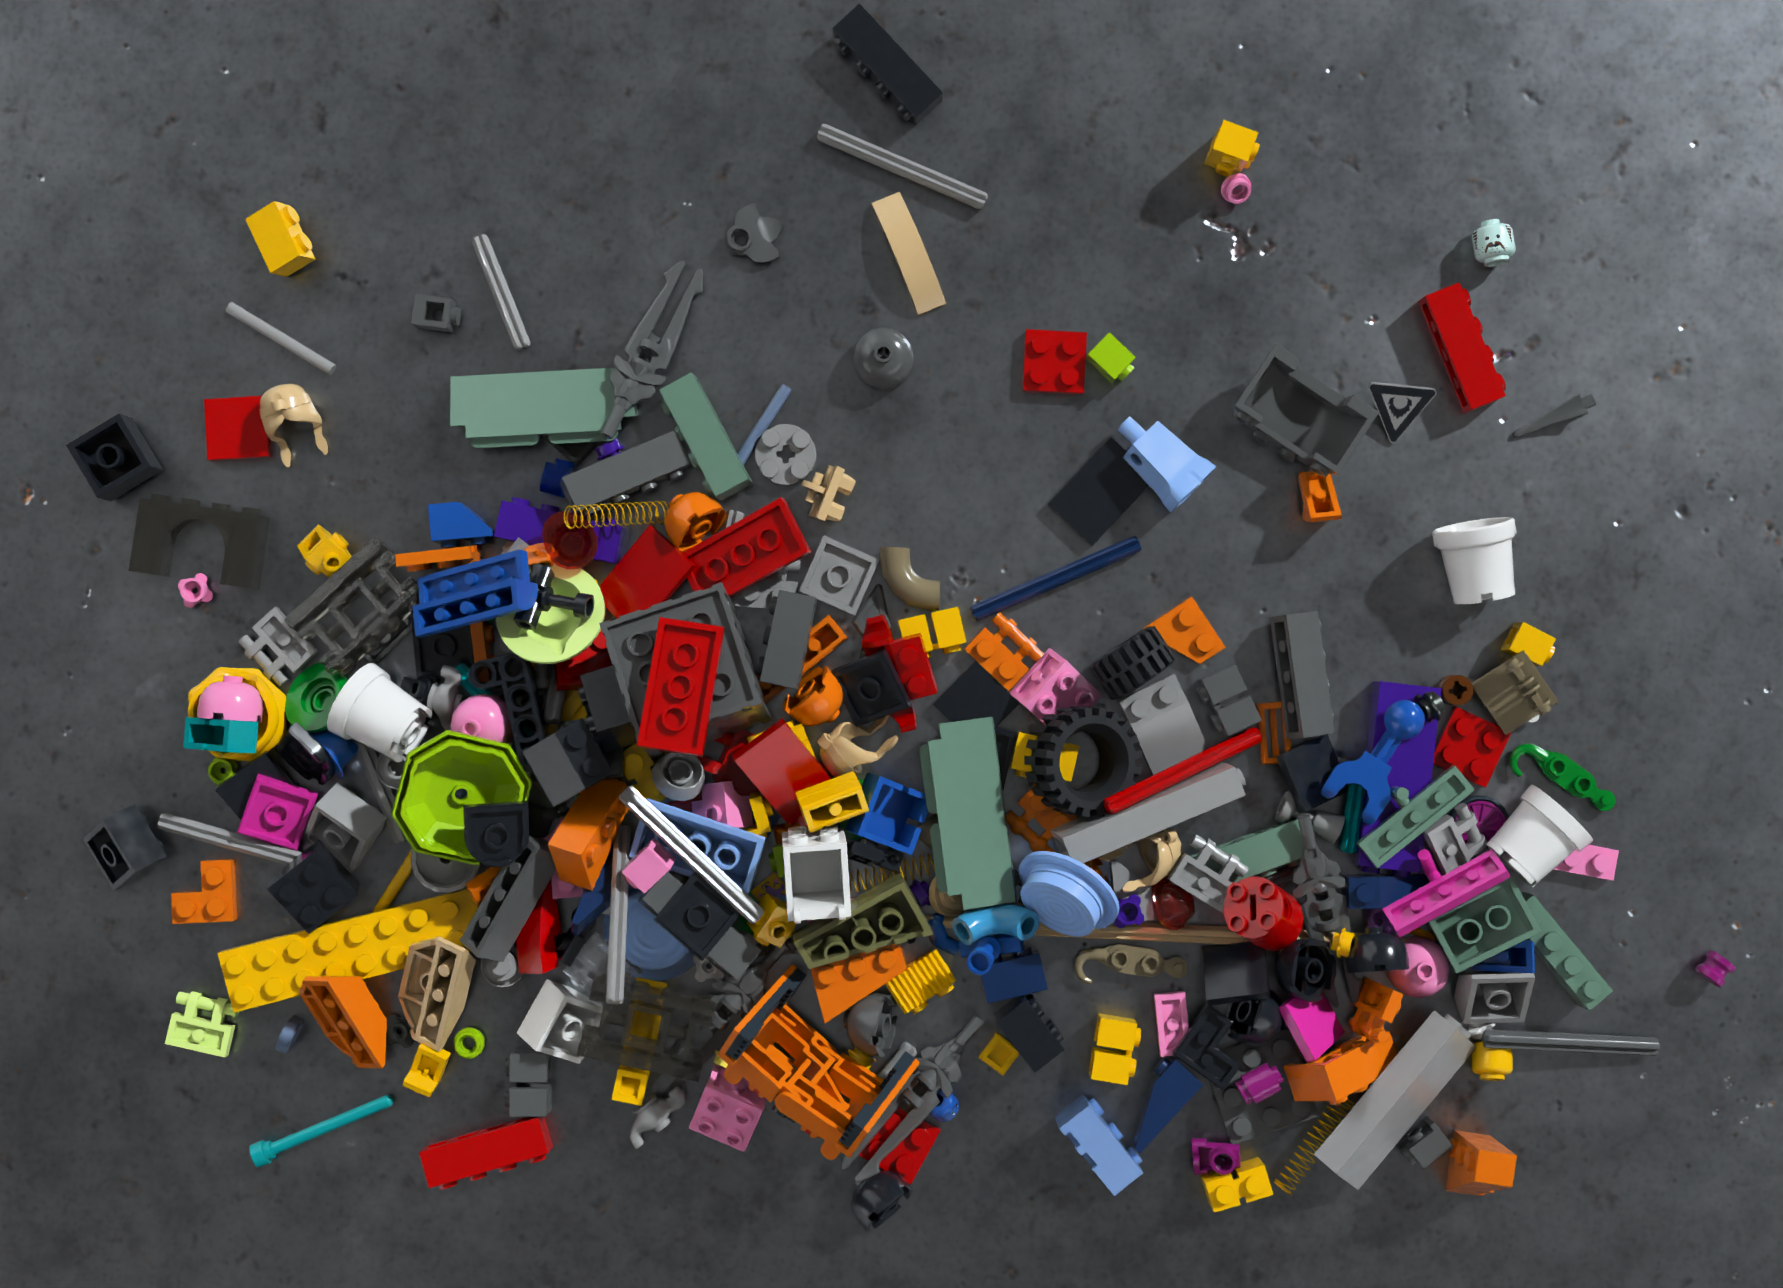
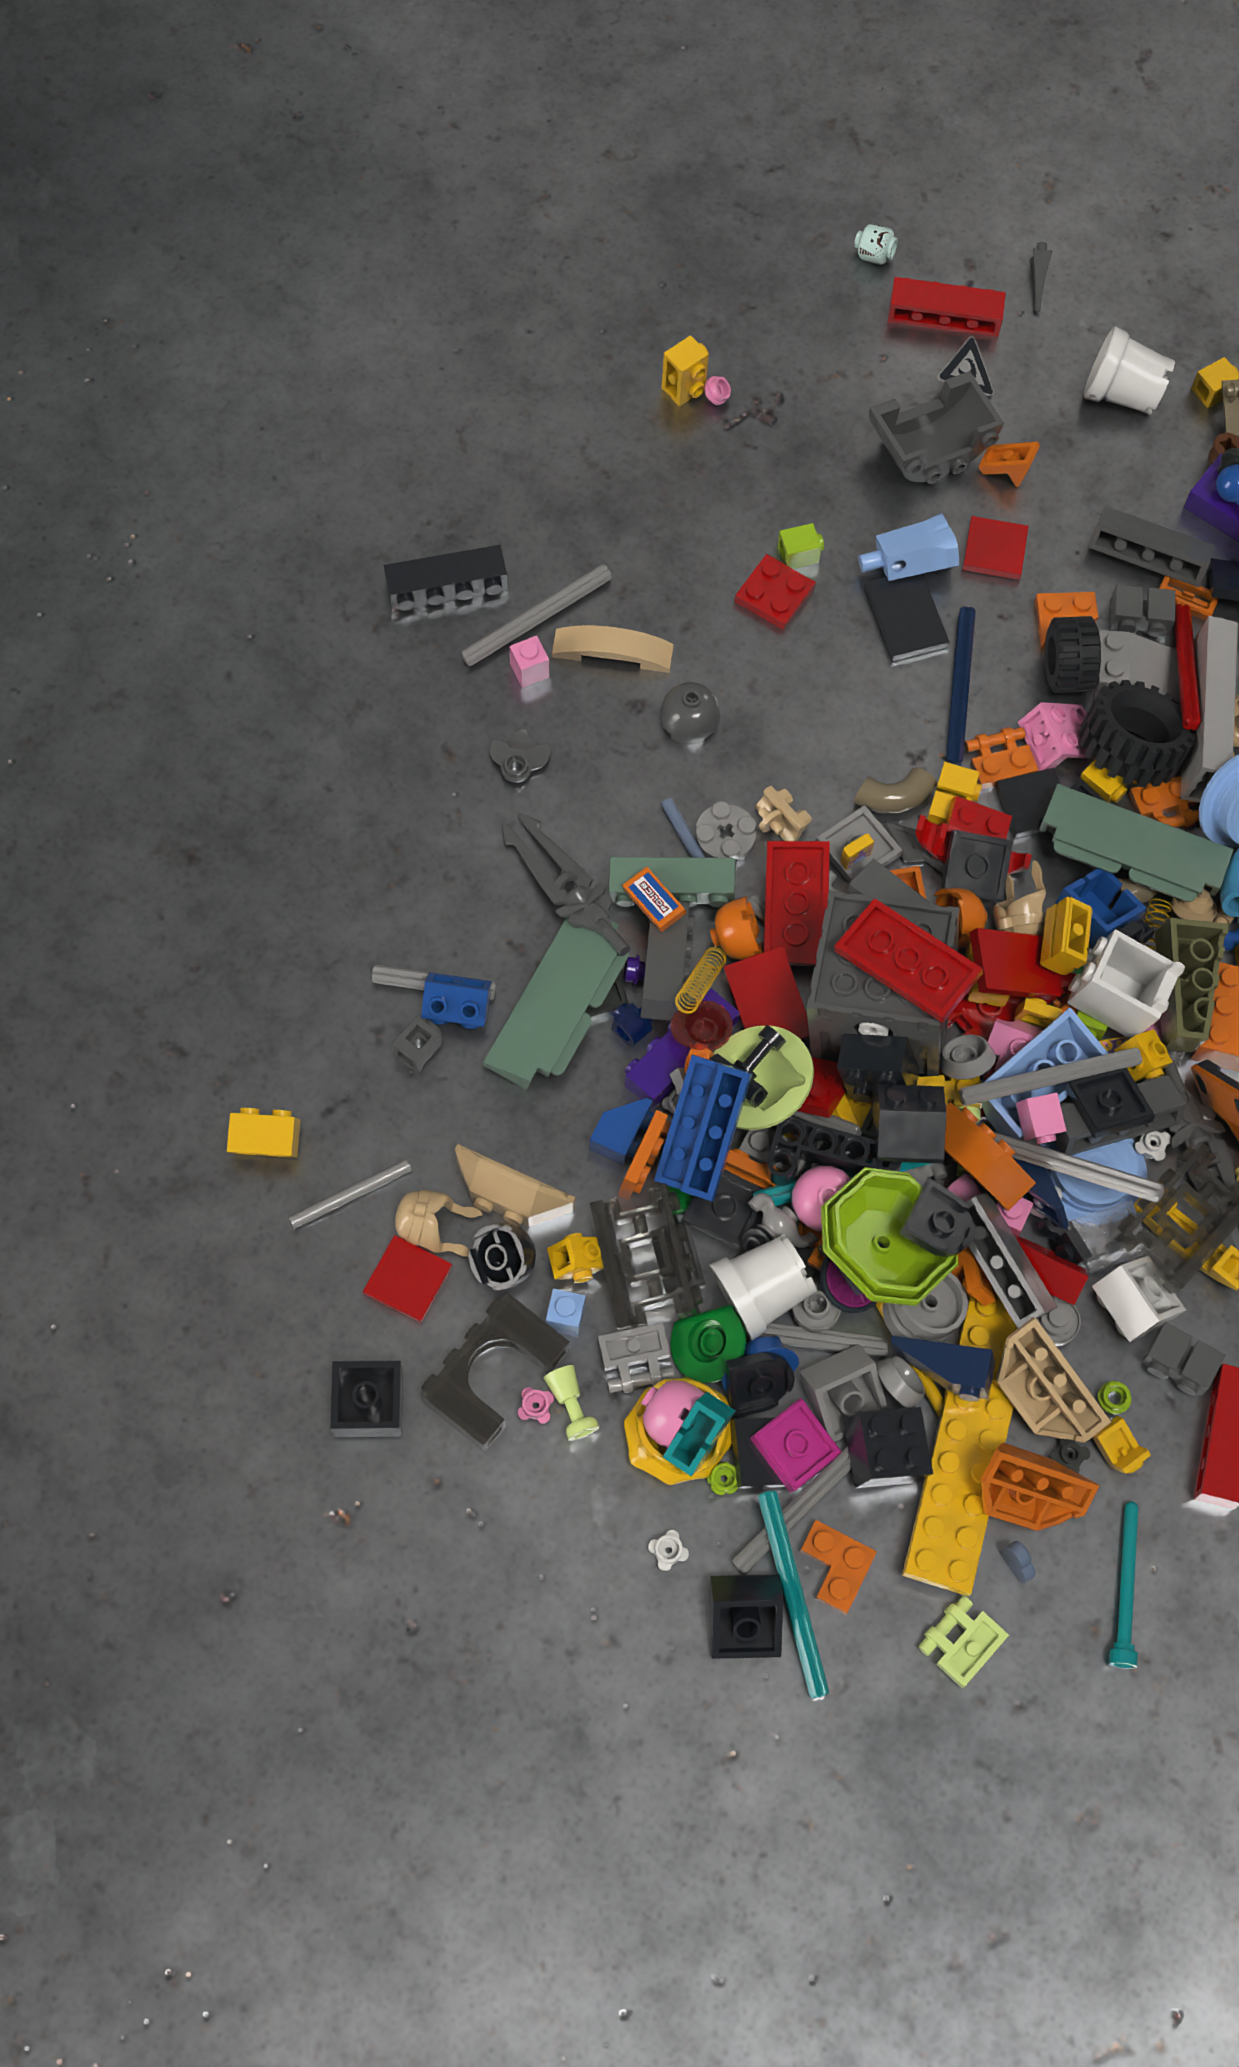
camera: 70 degrees left, 20 degrees down
none -> blue brick [421,972,492,1029]
none -> tan wedge [455,1144,576,1227]
none -> black cylinder [468,1223,536,1290]
none -> bright pink brick [509,635,549,688]
none -> yellowish green piece [543,1365,599,1441]
none -> light blue brick [546,1289,586,1337]
none -> tile [622,867,686,932]
none -> white plate [648,1530,689,1571]
none -> teal axle [758,1490,829,1698]
none -> yellow tile [840,834,875,870]
none -> light grey hat [876,1356,925,1408]
none -> dark blue slope [891,1336,995,1402]
none -> red tile [962,516,1029,580]

